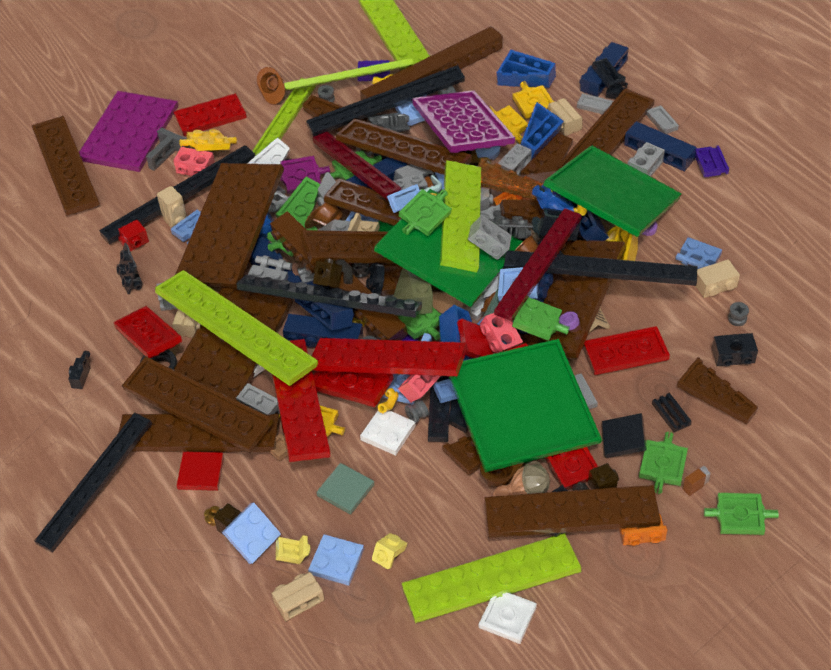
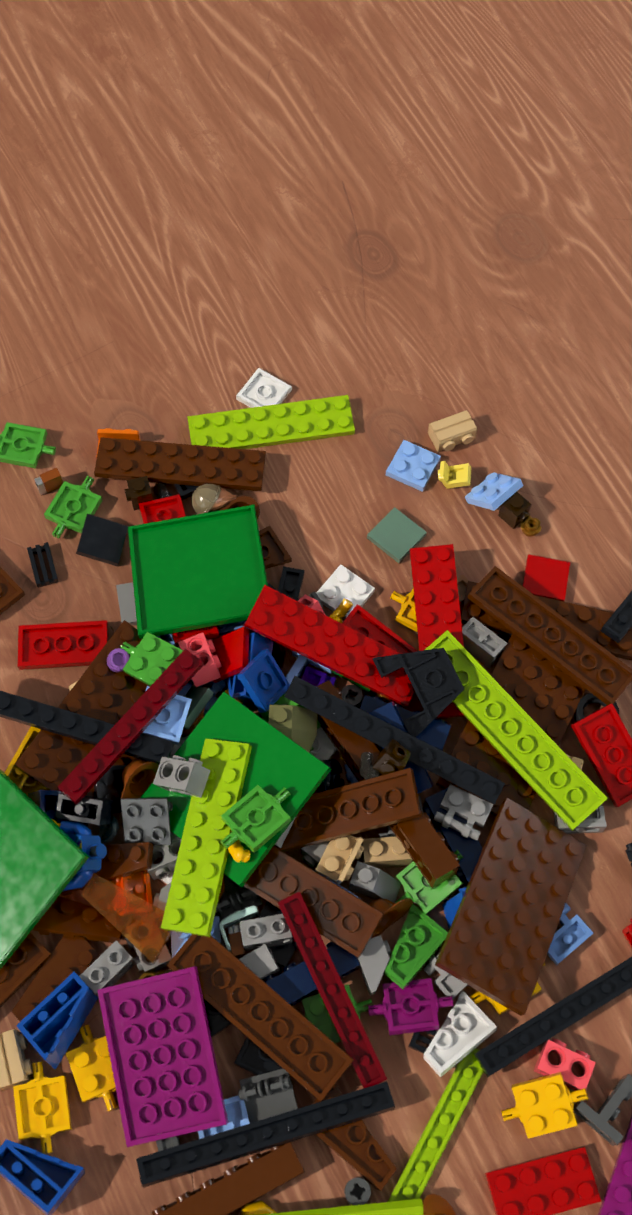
camera: 175 degrees left, 15 degrees up
tan brick [157,186,187,228] -> none
light yellow bracket [372,533,407,569] -> none
light blue tile [387,184,420,213] -> none
none -> blue plate [237,649,290,713]
none -> black wing [373,648,465,737]

